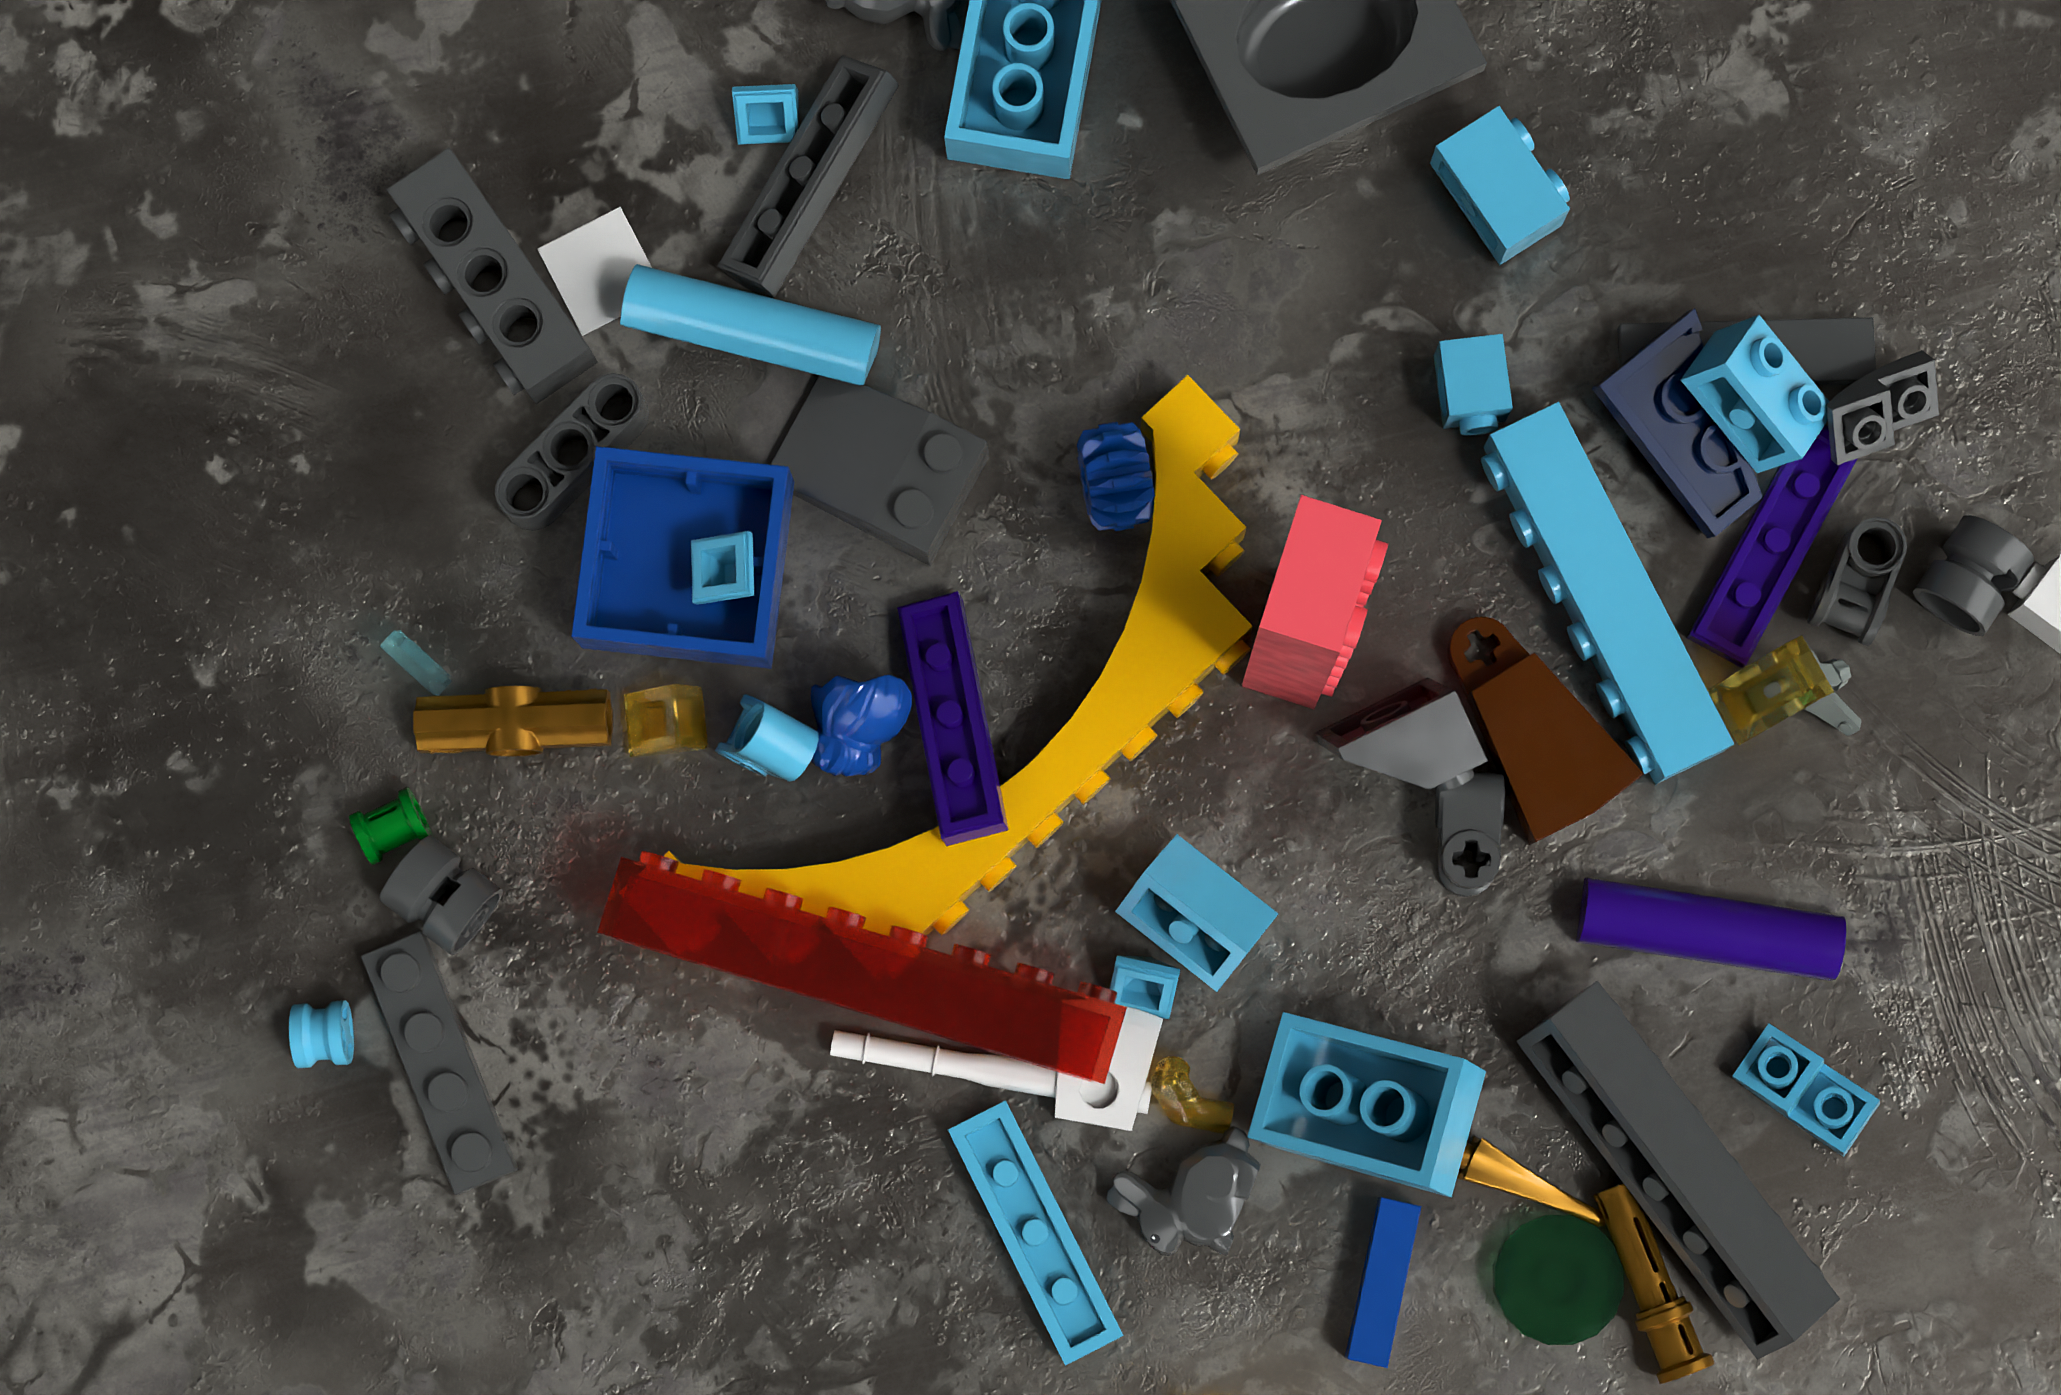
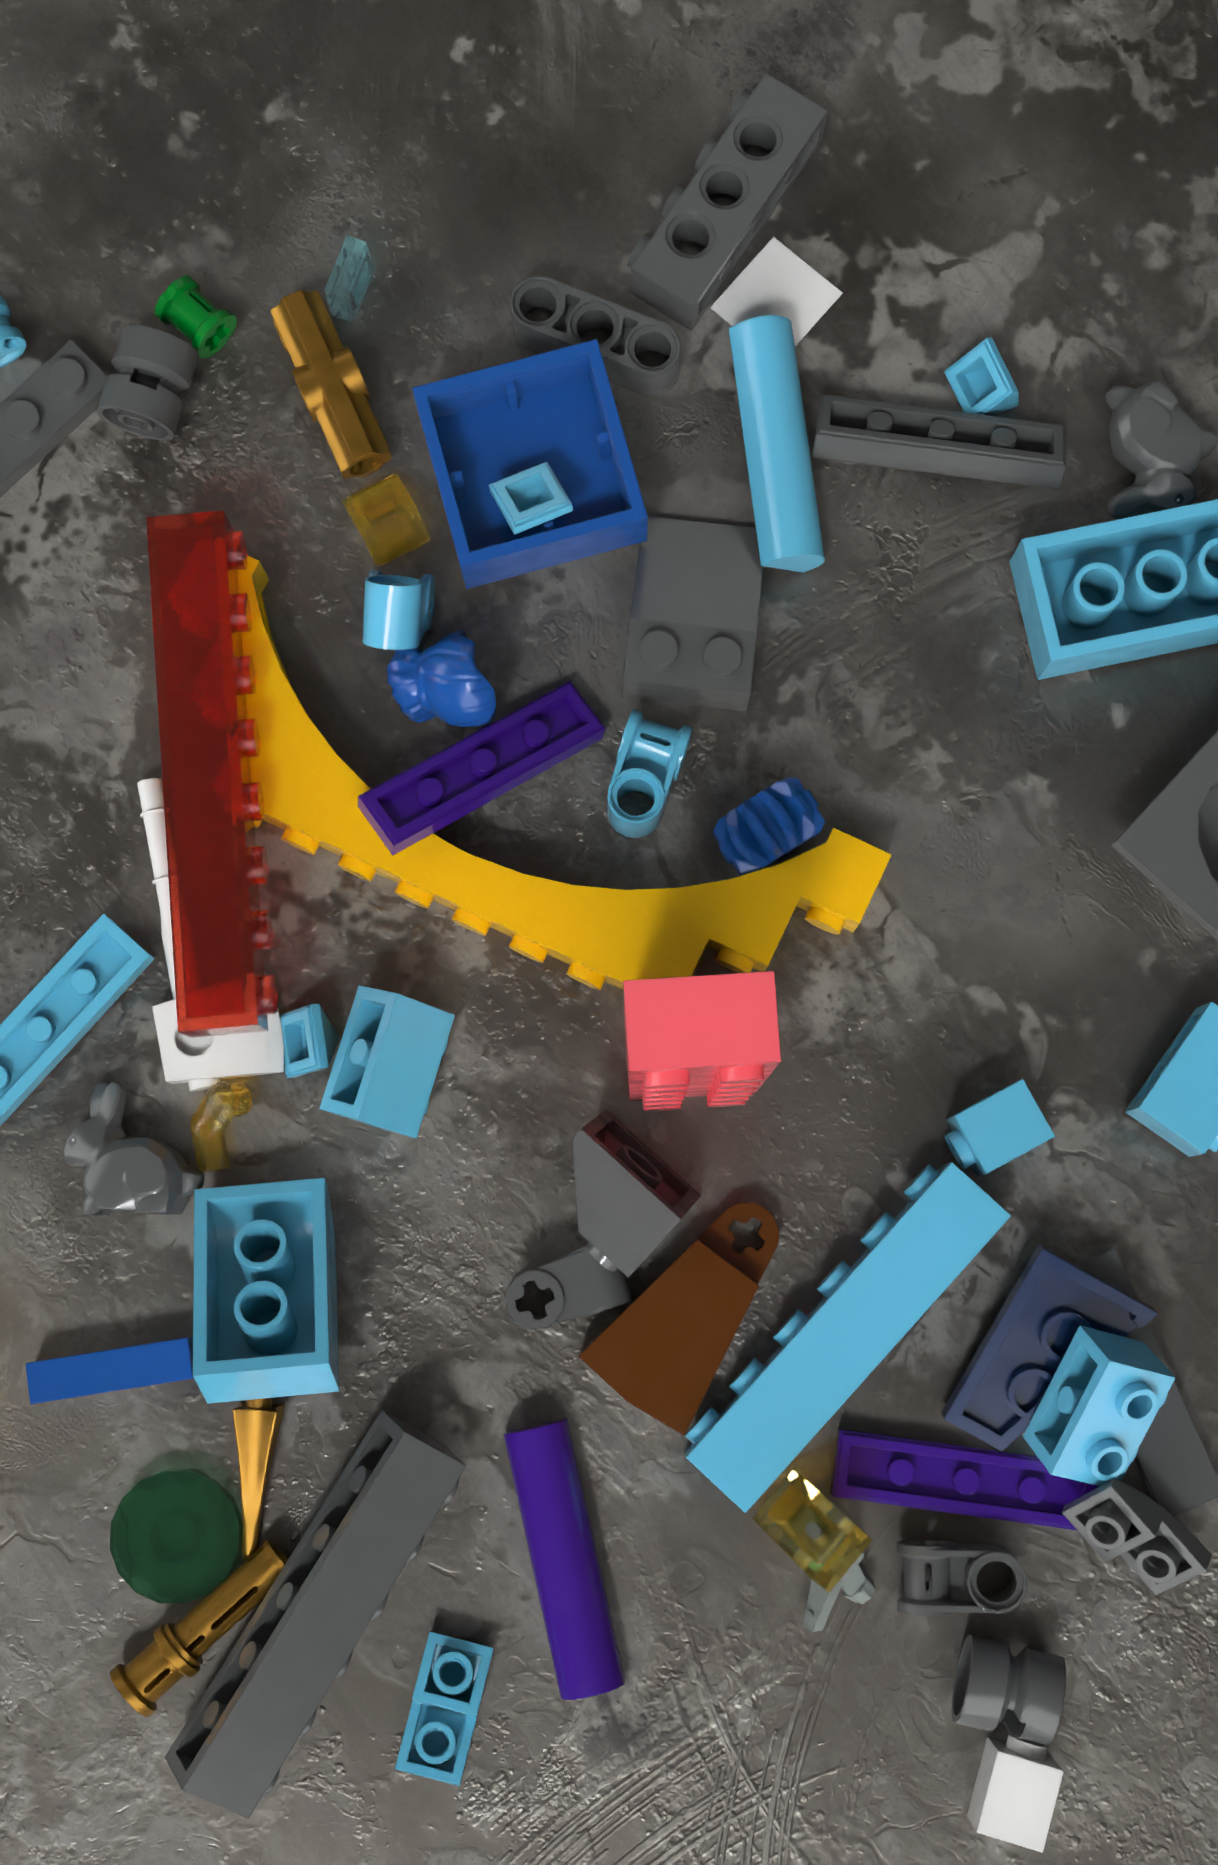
camera: 65 degrees right, 0 degrees up
none -> medium azure piece [607,709,693,838]

